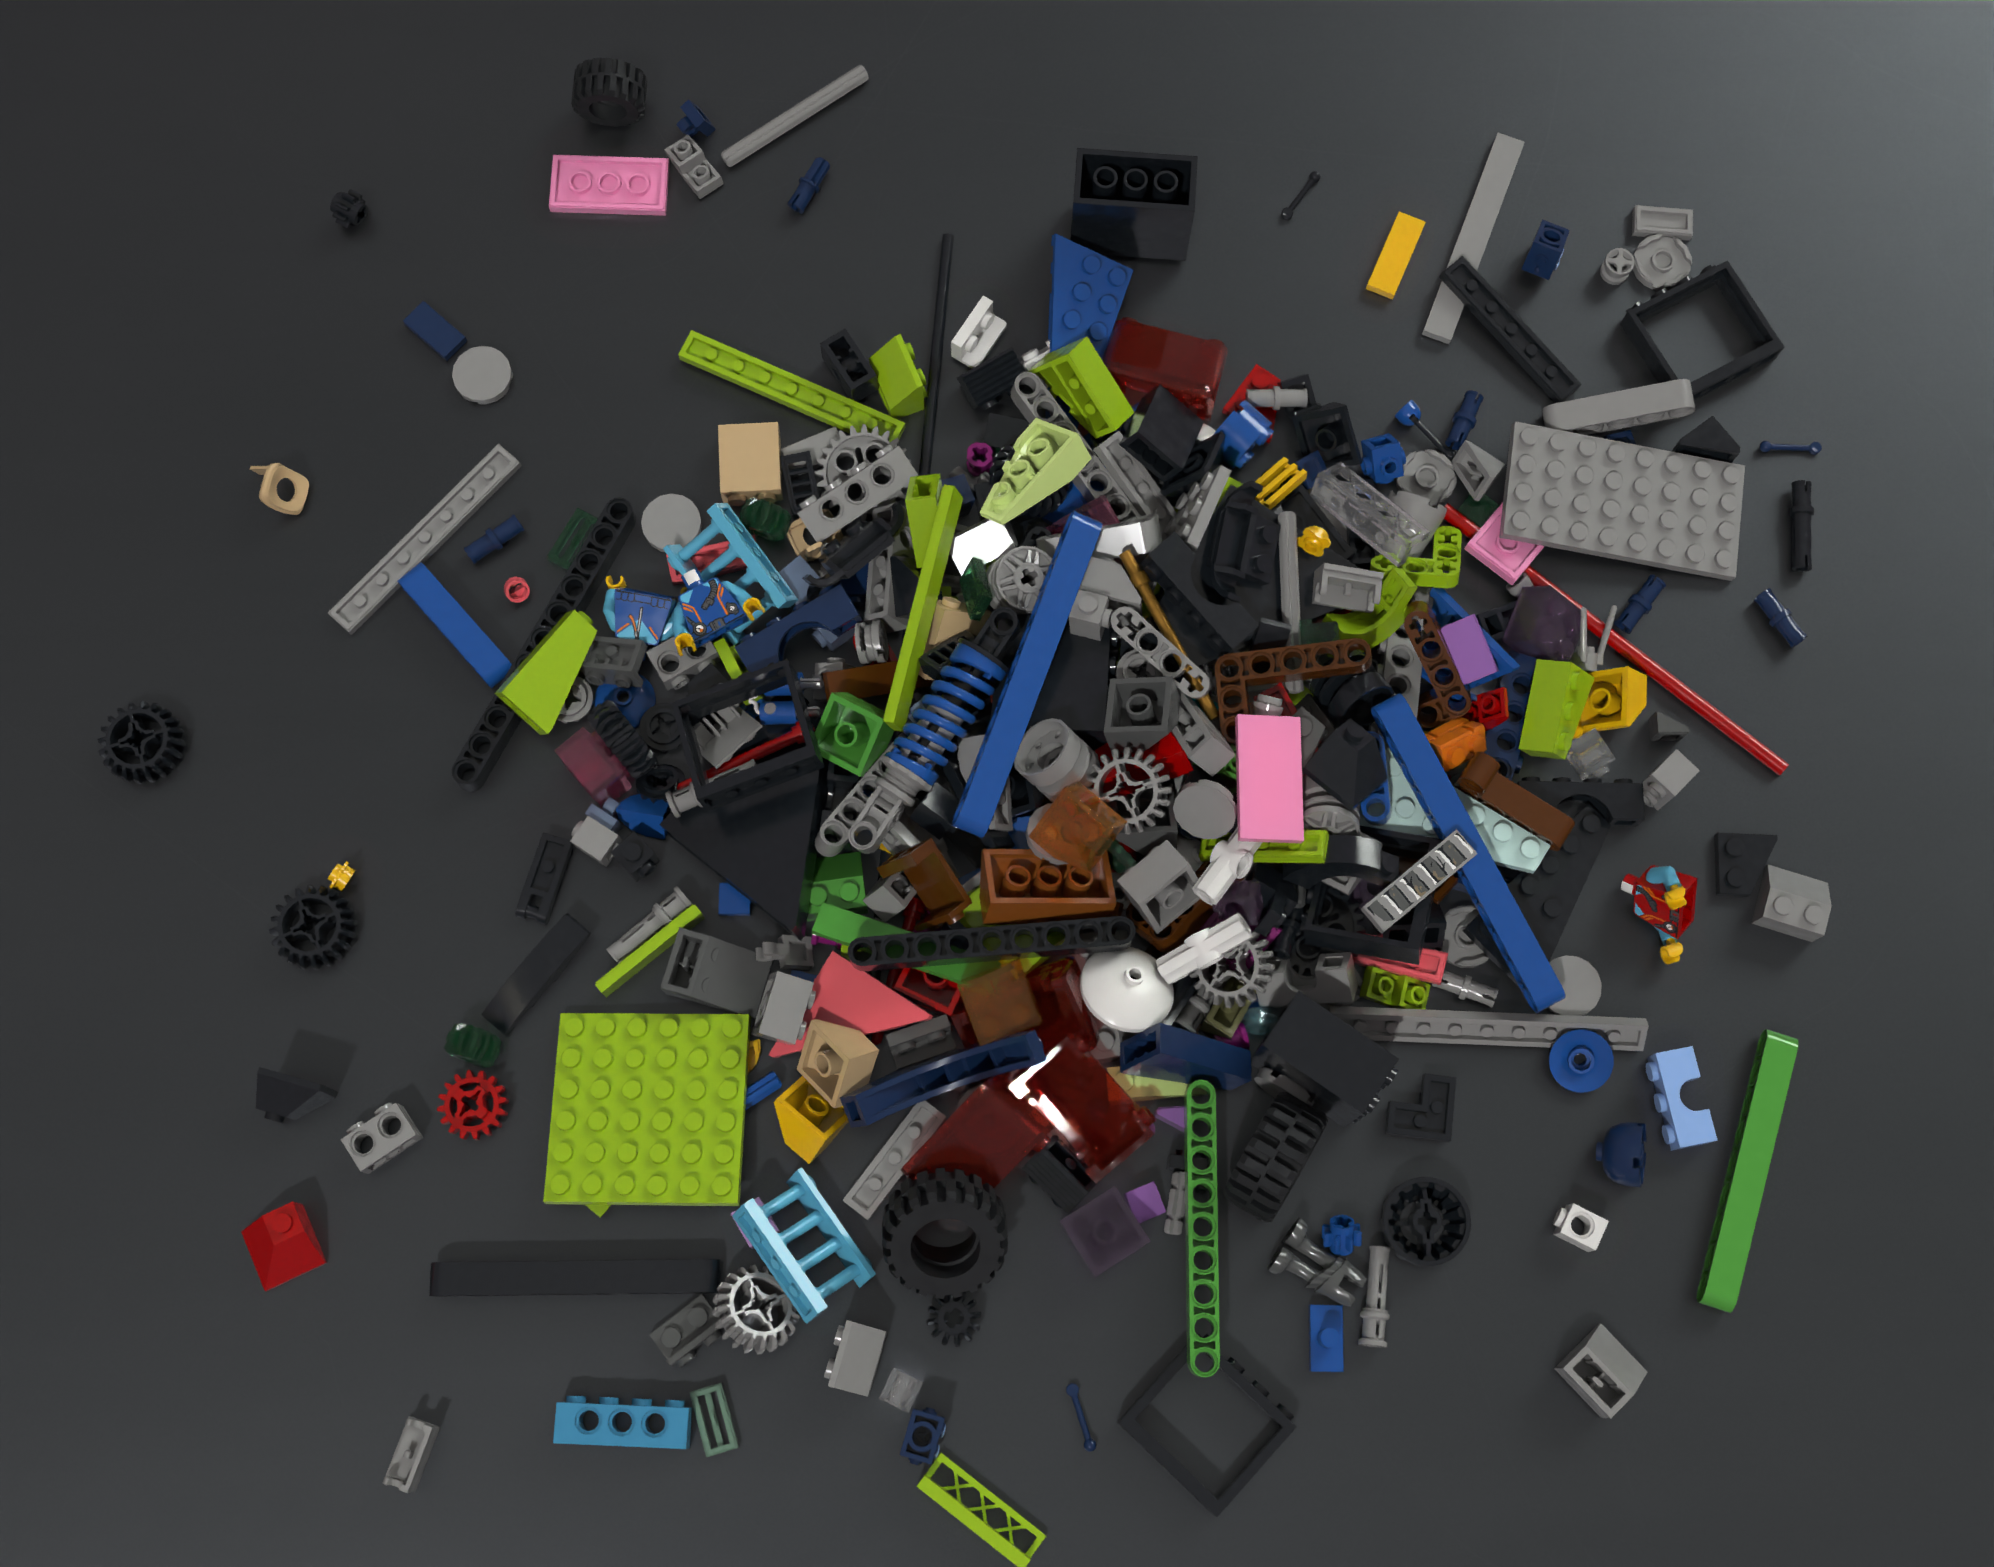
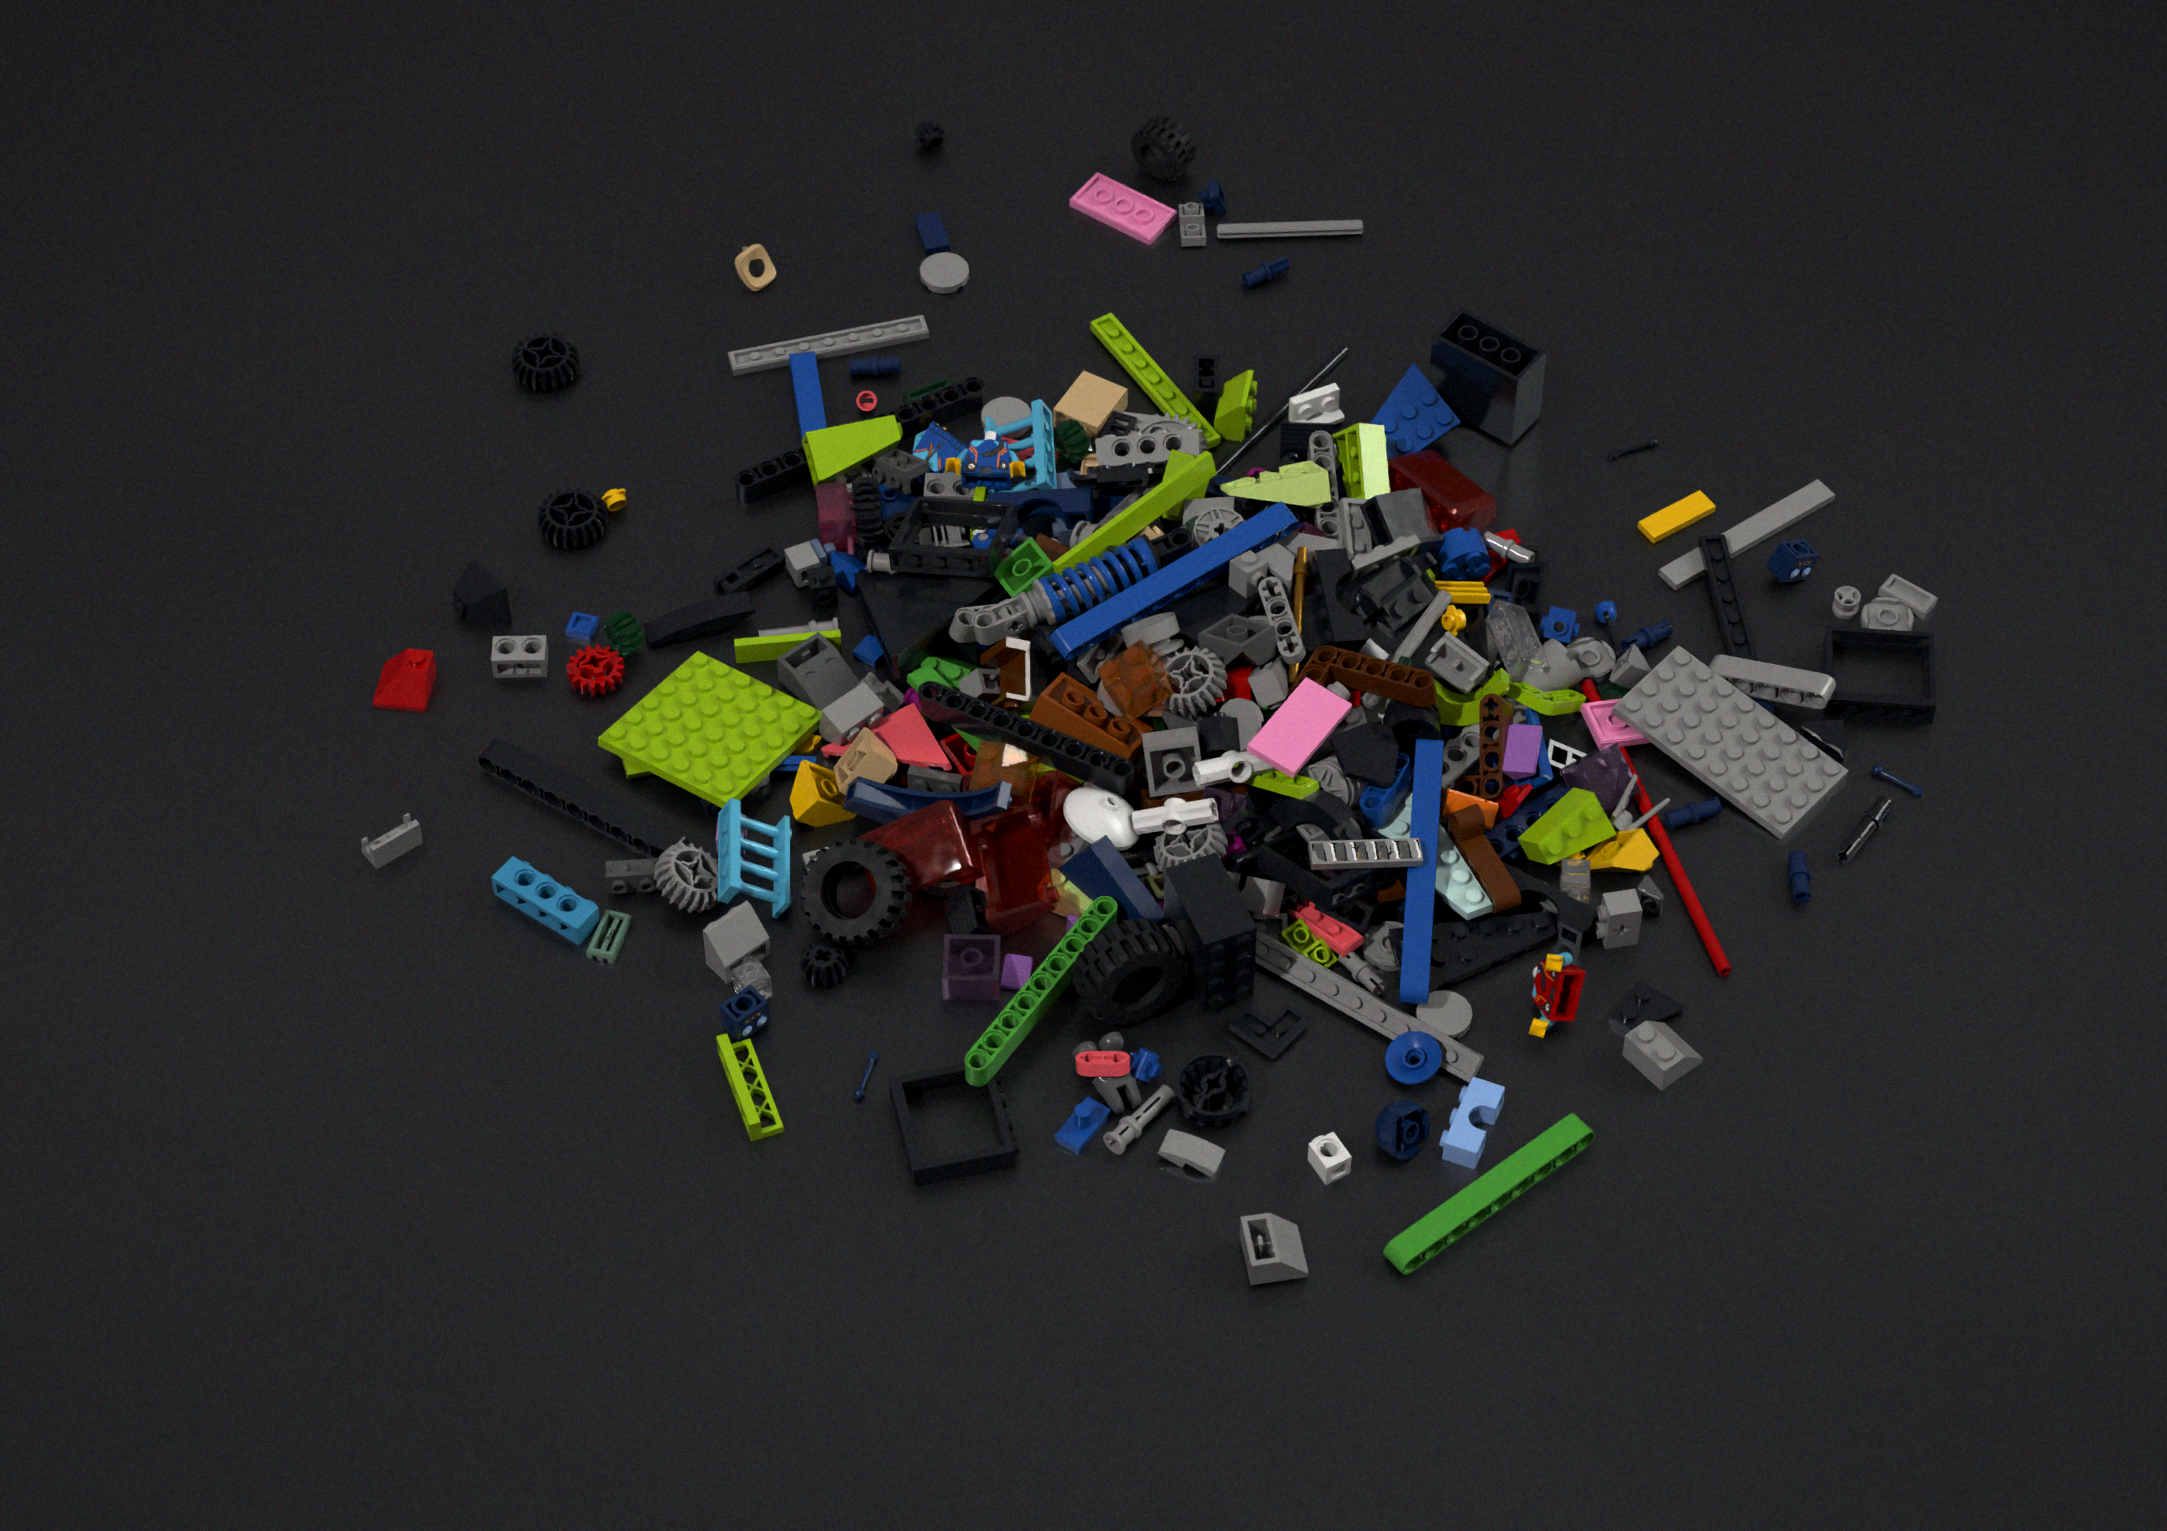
camera: 35 degrees right, 25 degrees down
none -> blue tile [565,611,600,642]
none -> coral beam [1075,1051,1130,1077]
none -> light grey slope [1157,1129,1226,1177]
none -> black brick [1199,712,1240,755]

